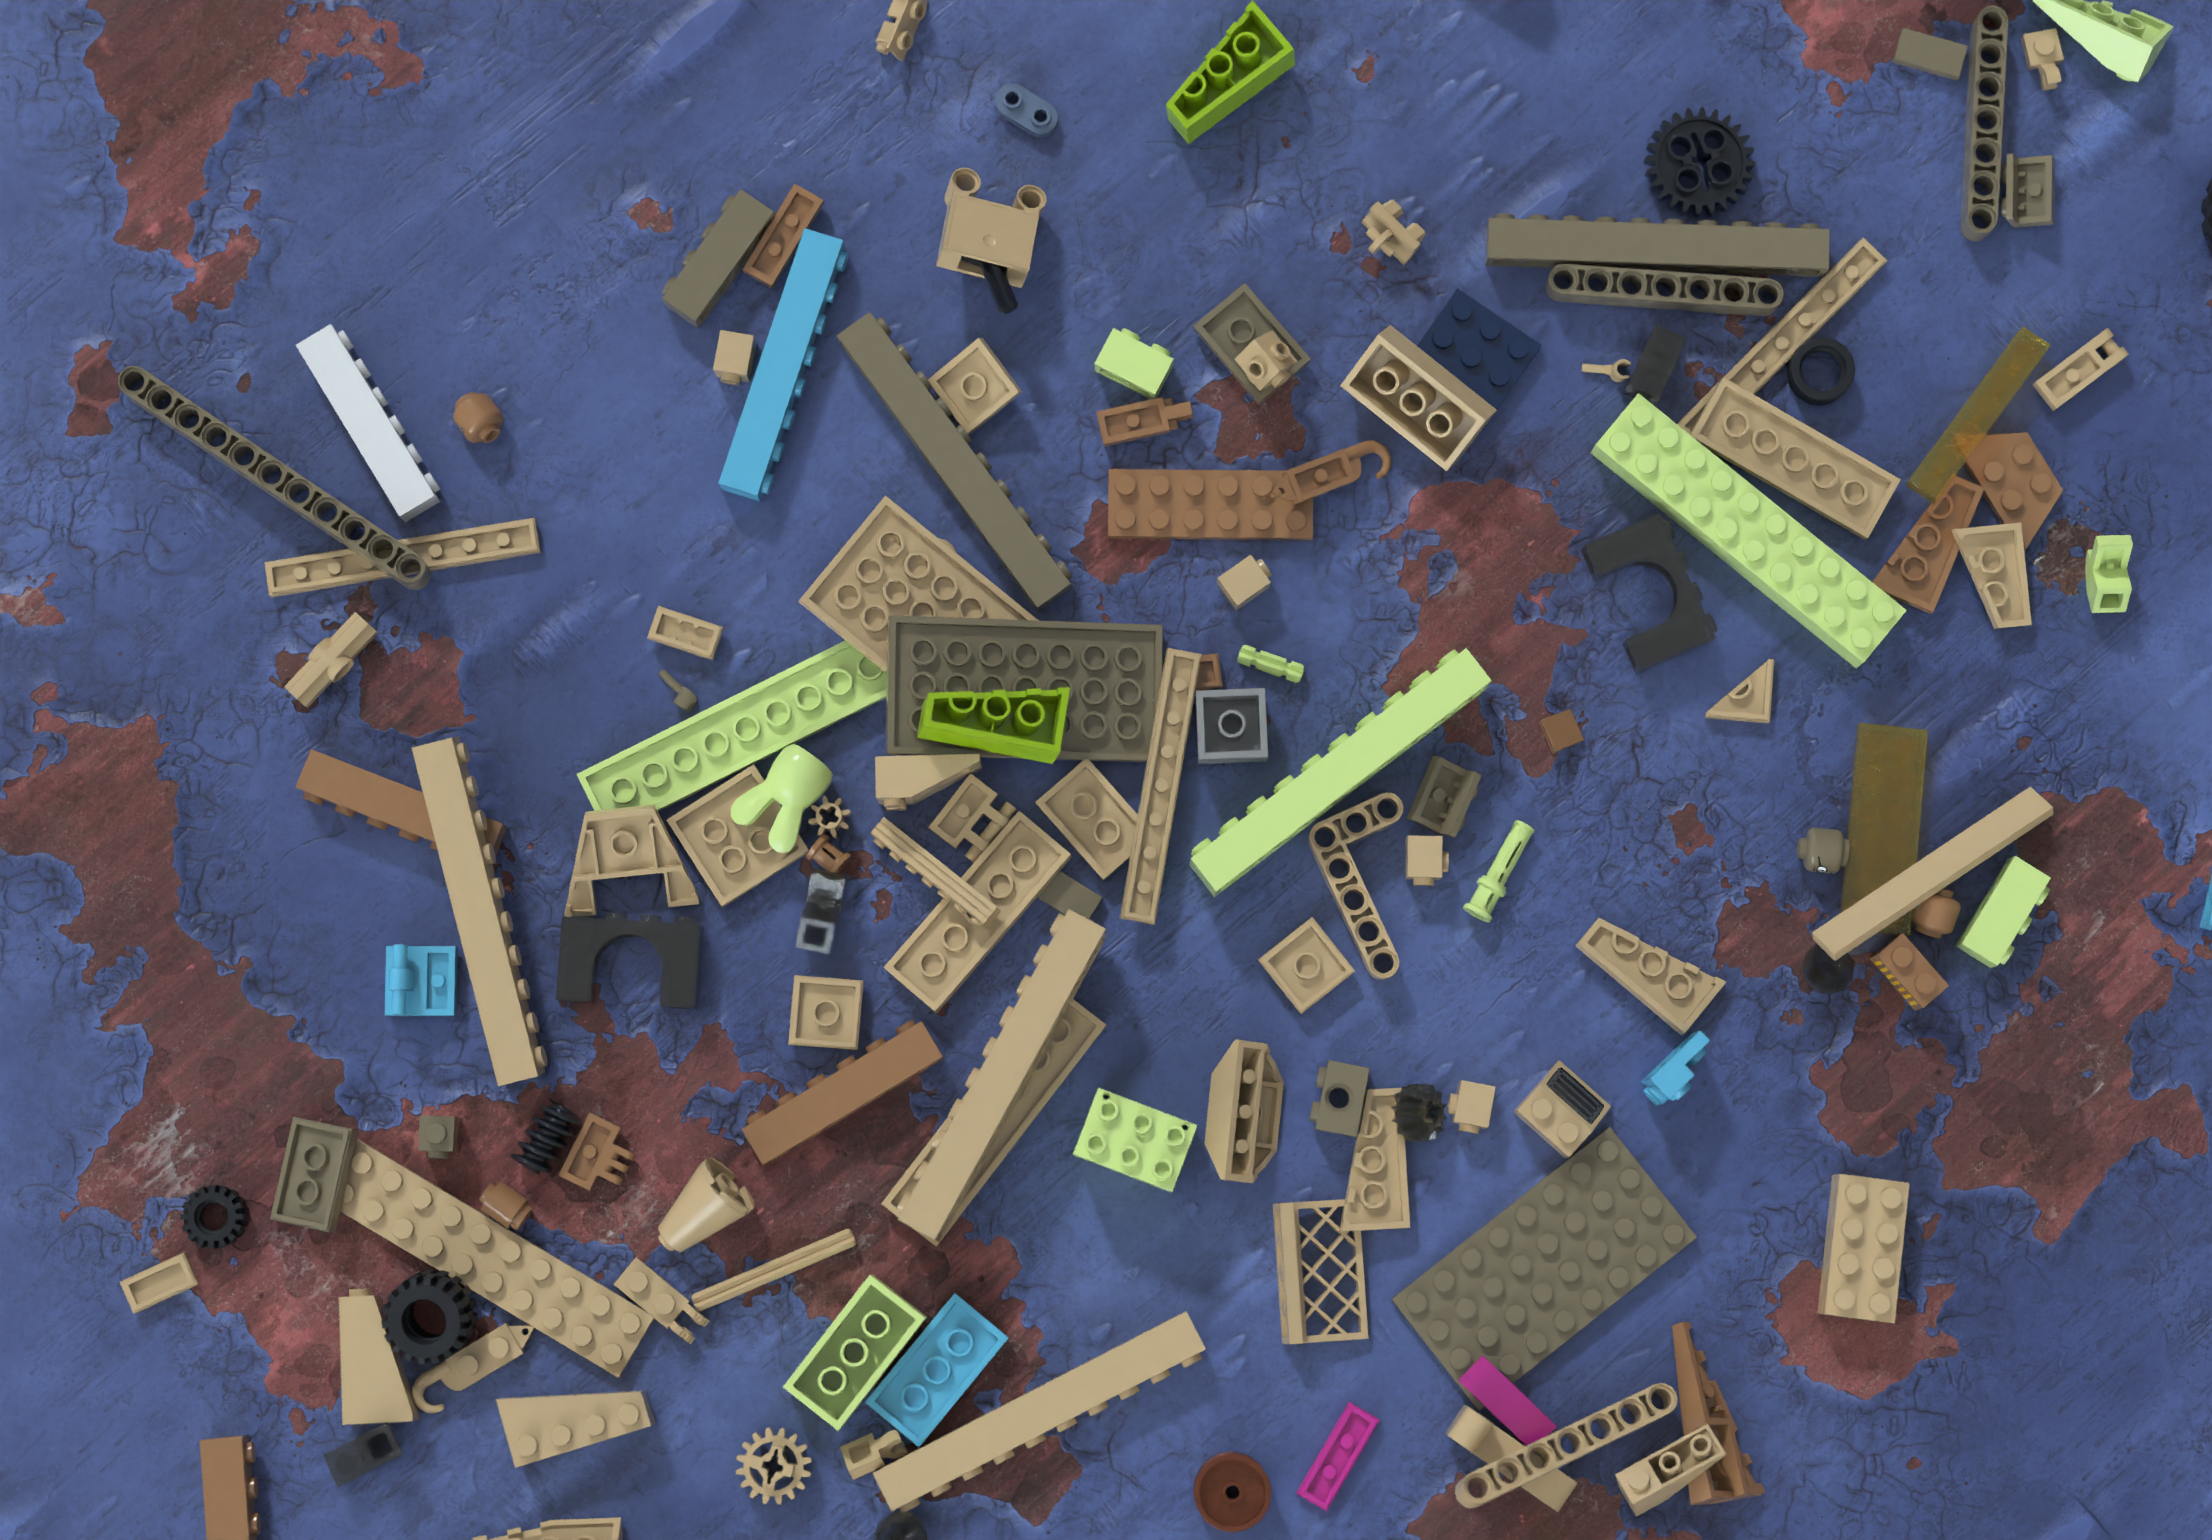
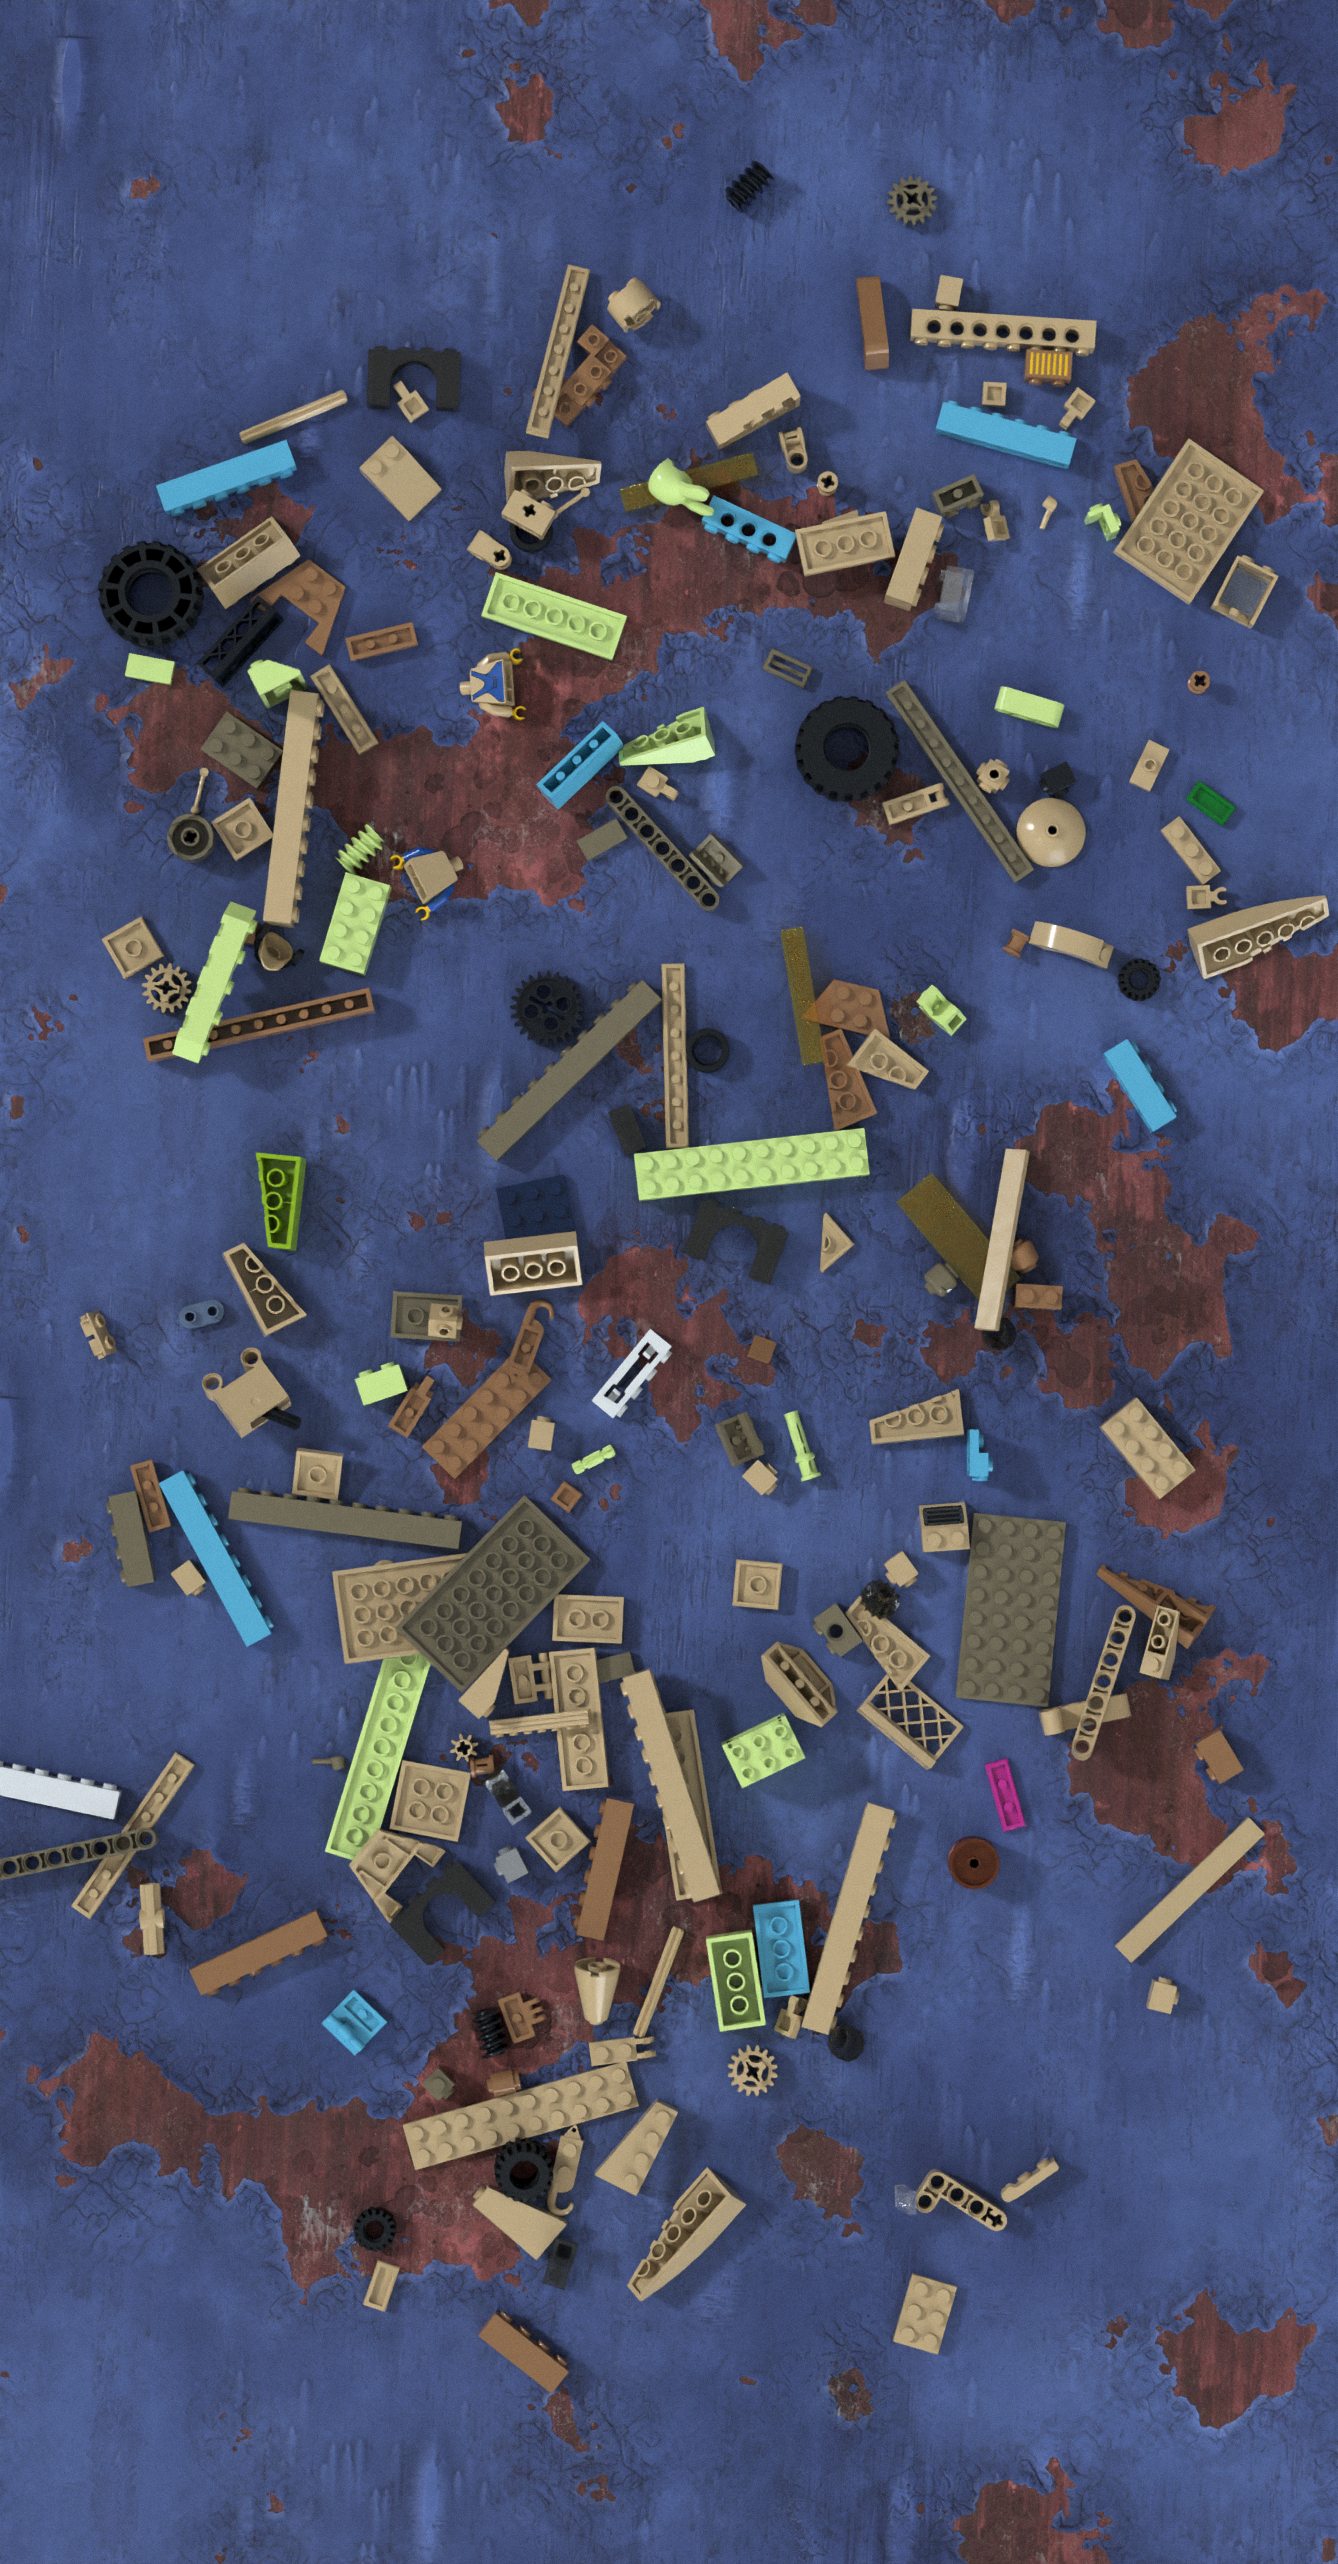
camera: 50 degrees left, 5 degrees up
dark tan tile [270,1117,358,1233] -> none
tan brick [412,736,547,1086] -> none
medium nougat head [453,392,504,443] -> none
tan plate [647,606,724,661] -> none
yellowish green piece [731,744,833,853] -> none
lime wedge [917,687,1070,764] -> none
tan tile [1119,648,1202,925] -> none
yellowish green brick [1189,648,1492,898] -> none
light grey brick [1195,688,1268,764] -> none
tan beam [1308,792,1403,980] -> none
tan hips [1361,200,1426,266] -> none
dark pink tile [1458,1355,1557,1446] -> none
dark tan beam [1545,264,1784,316] -> none
tan hand [1582,359,1631,383] -> none
tan plate [1690,377,1901,540] -> none
yellowish green brick [1955,856,2051,968] -> none
tan plate [2033,328,2129,411] -> none
none -> tan wedge [222,1243,307,1338]
none -> light grey brick [494,1845,529,1883]
none -> white brick [592,1329,672,1418]

